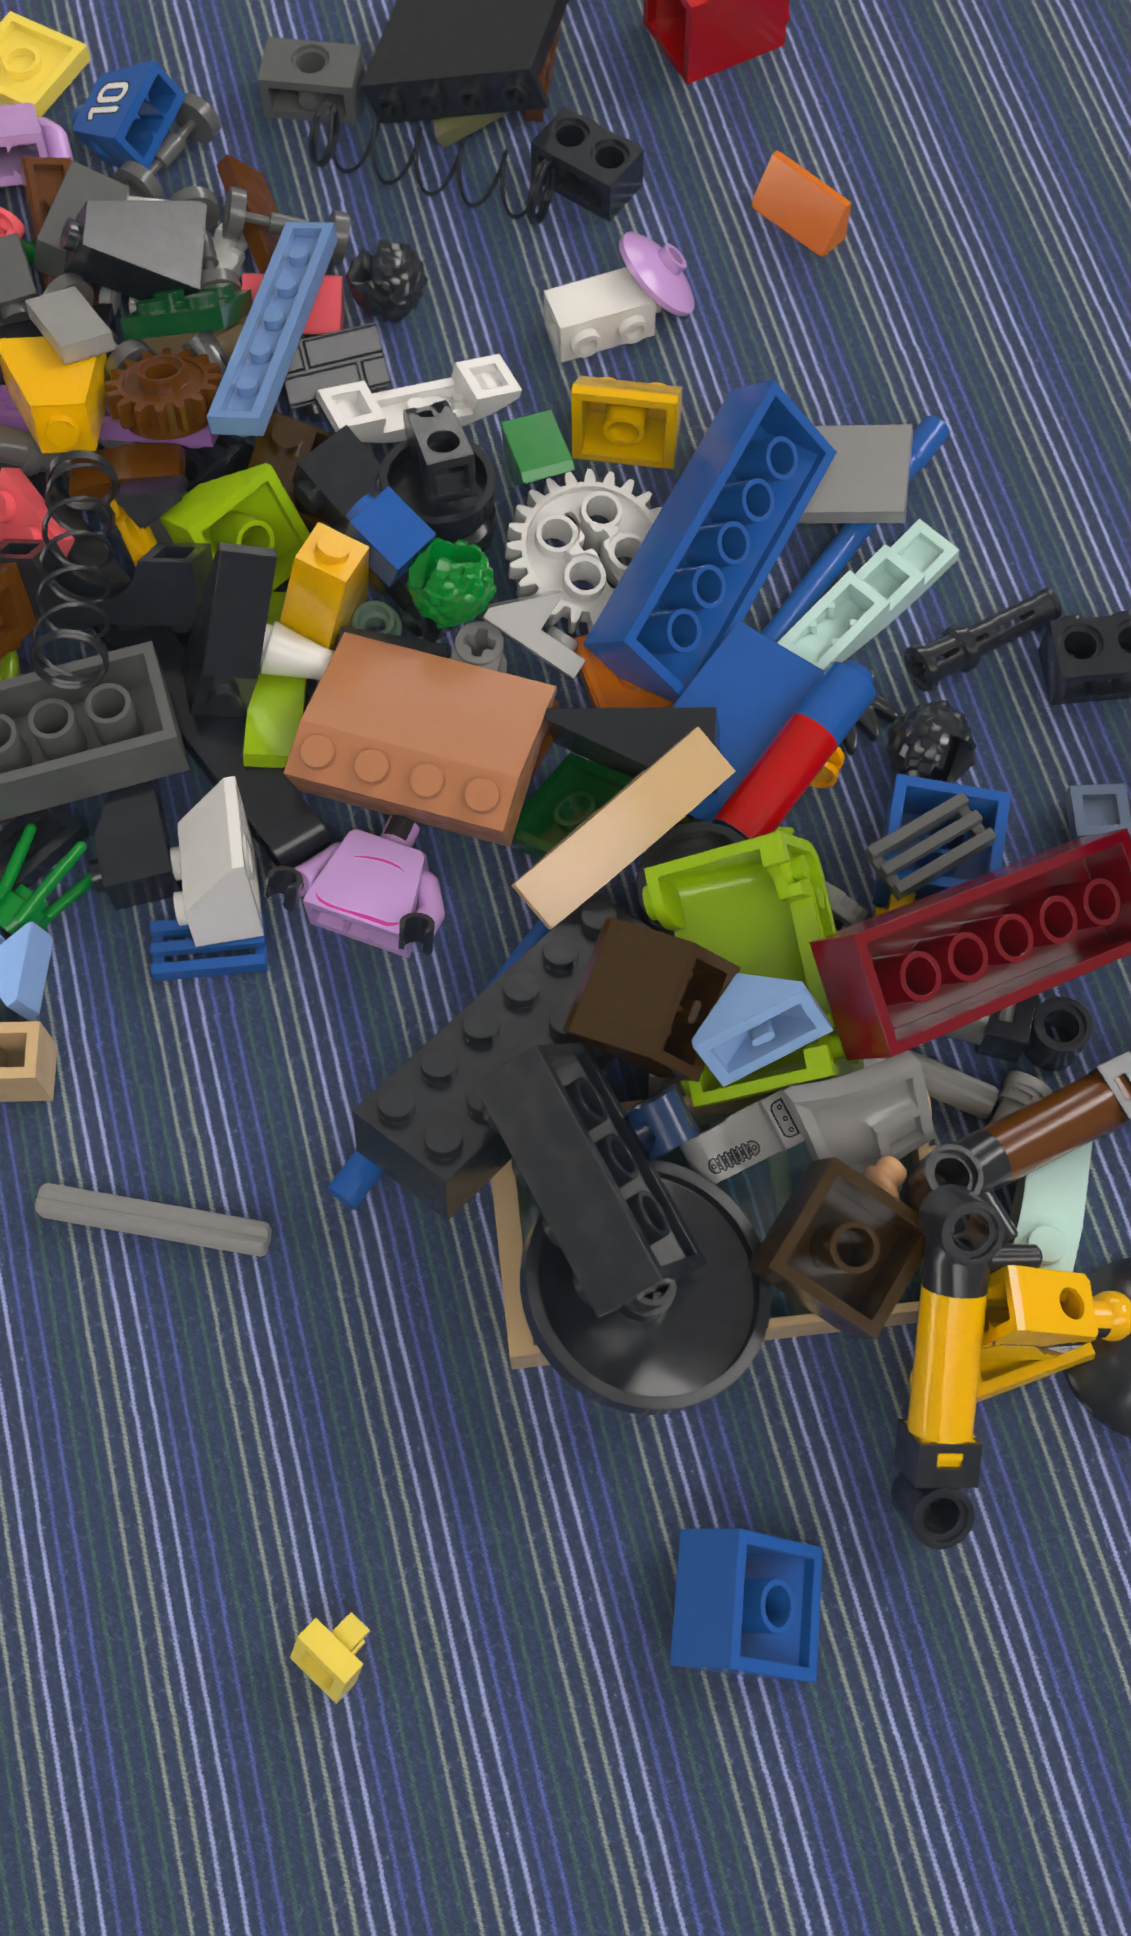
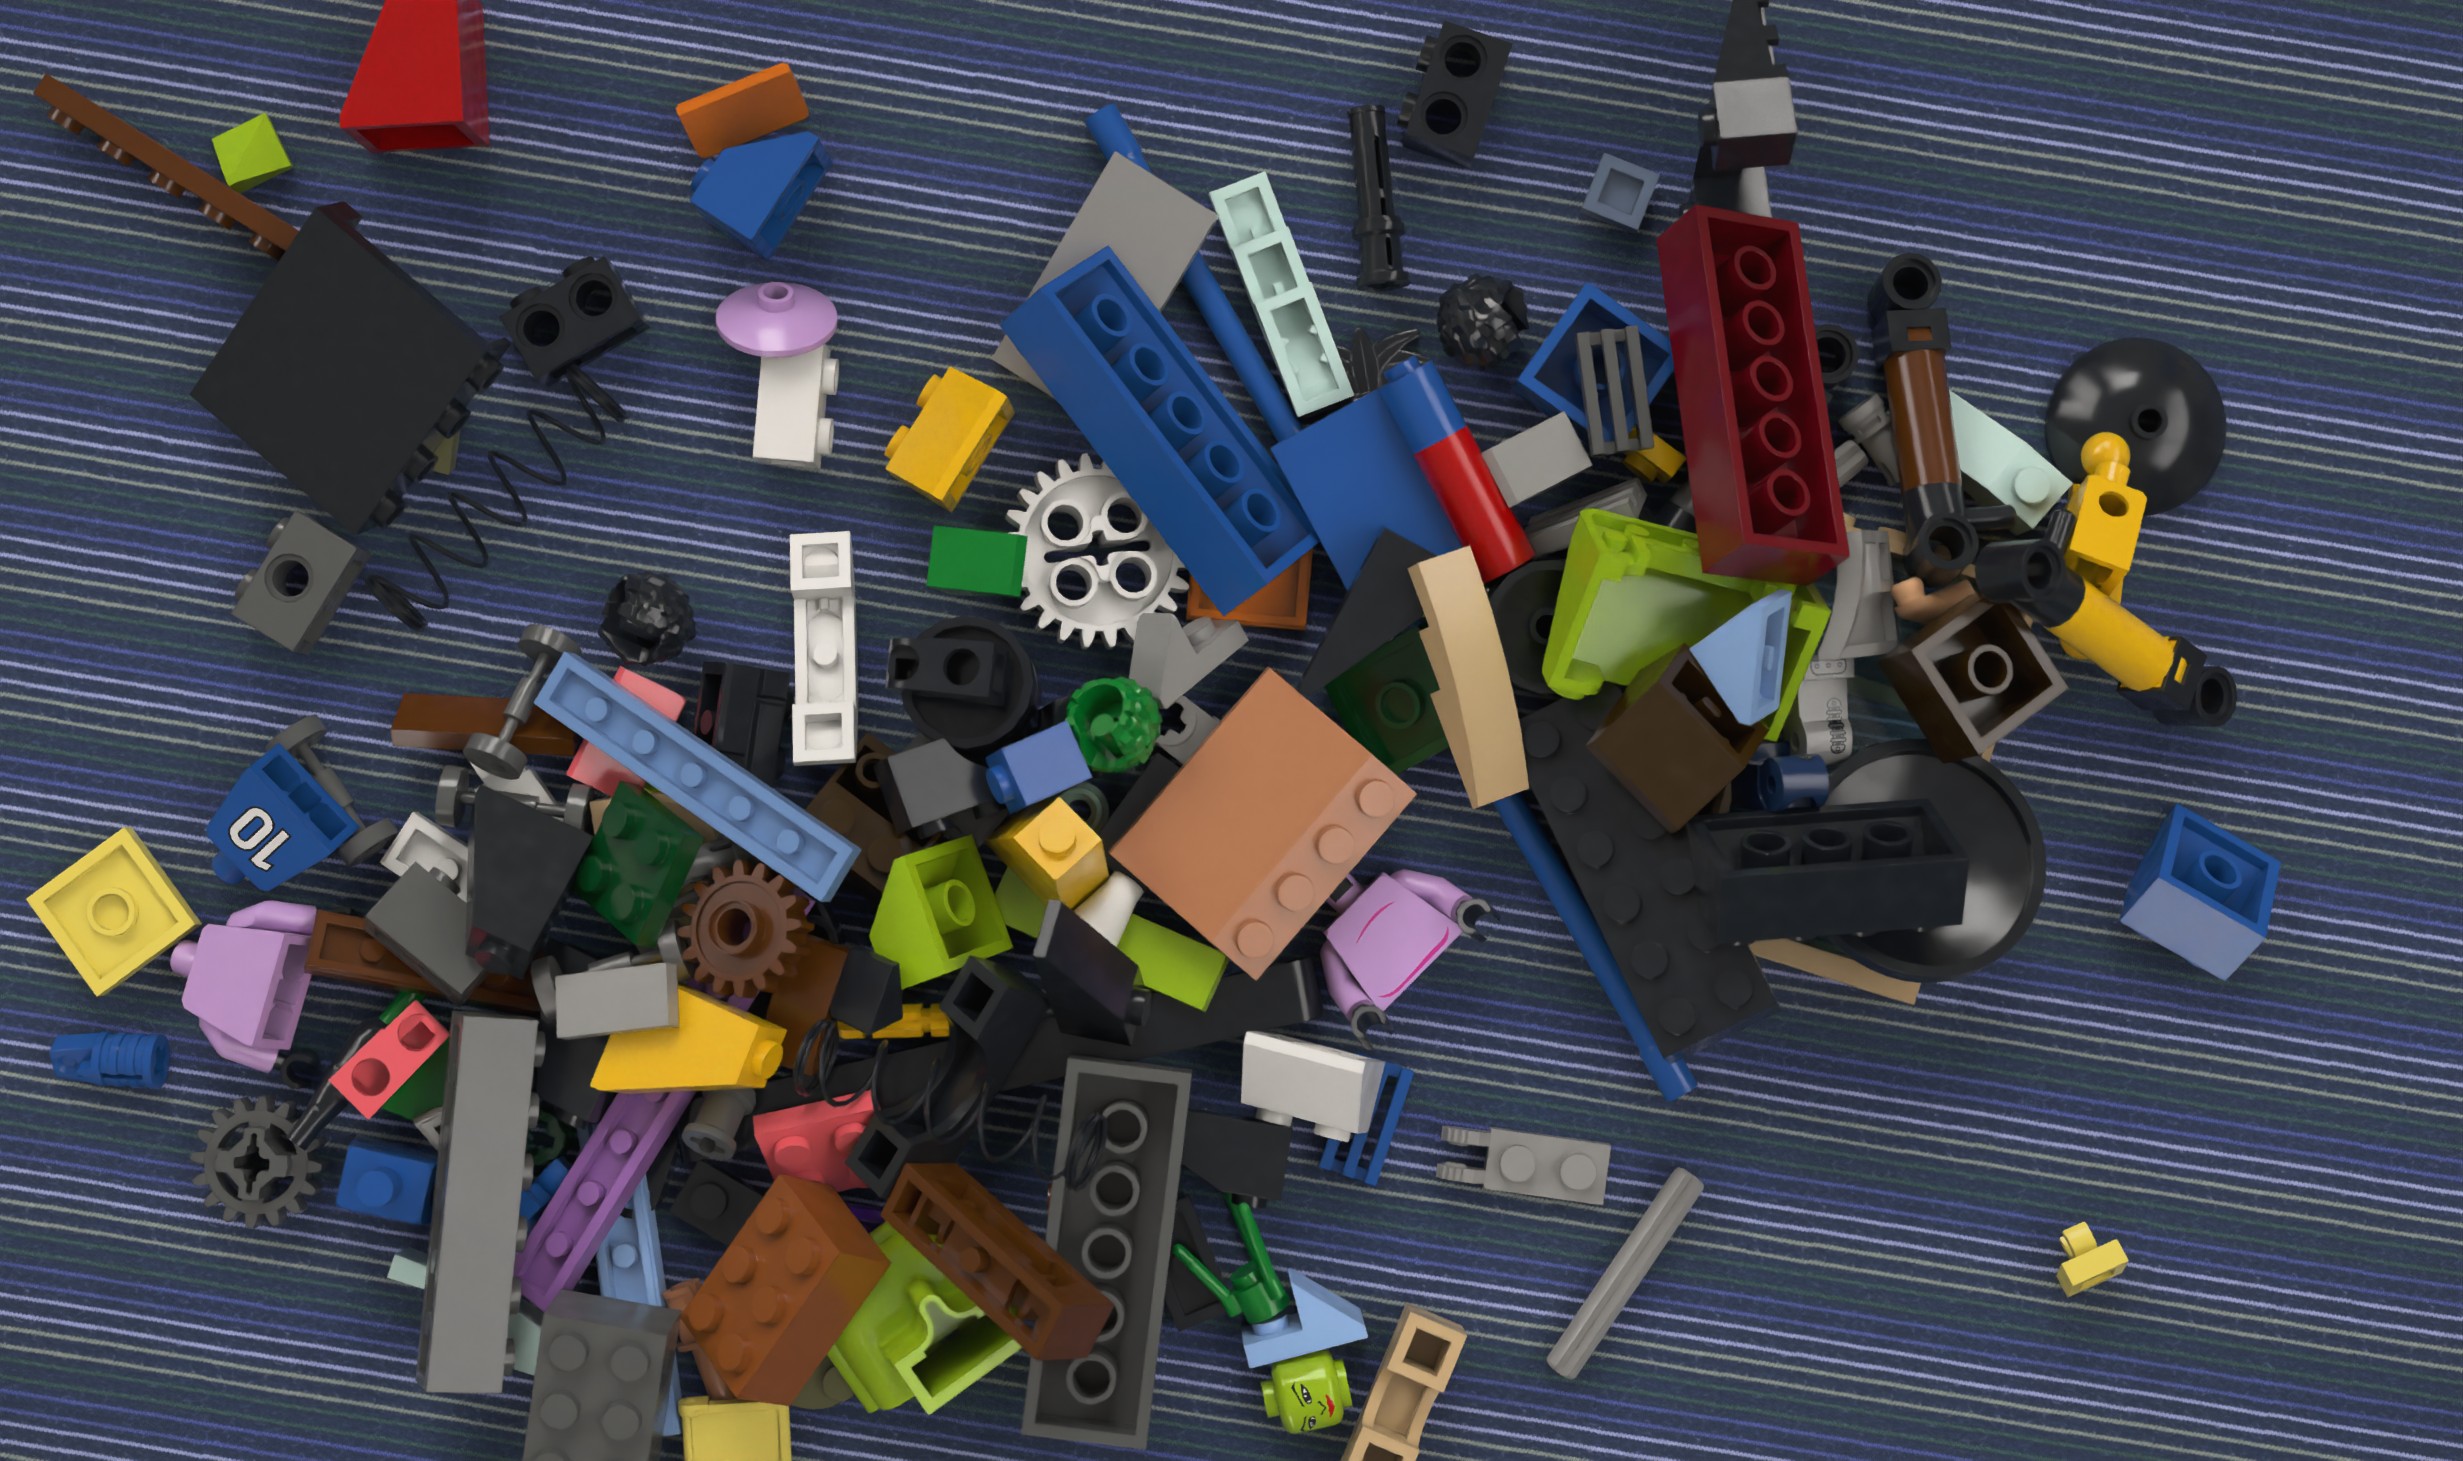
camera: 70 degrees left, 20 degrees up
none -> blue slope [689,131,833,262]
none -> light grey hinge [1436,1126,1611,1205]
none -> light grey slope [1481,411,1592,508]

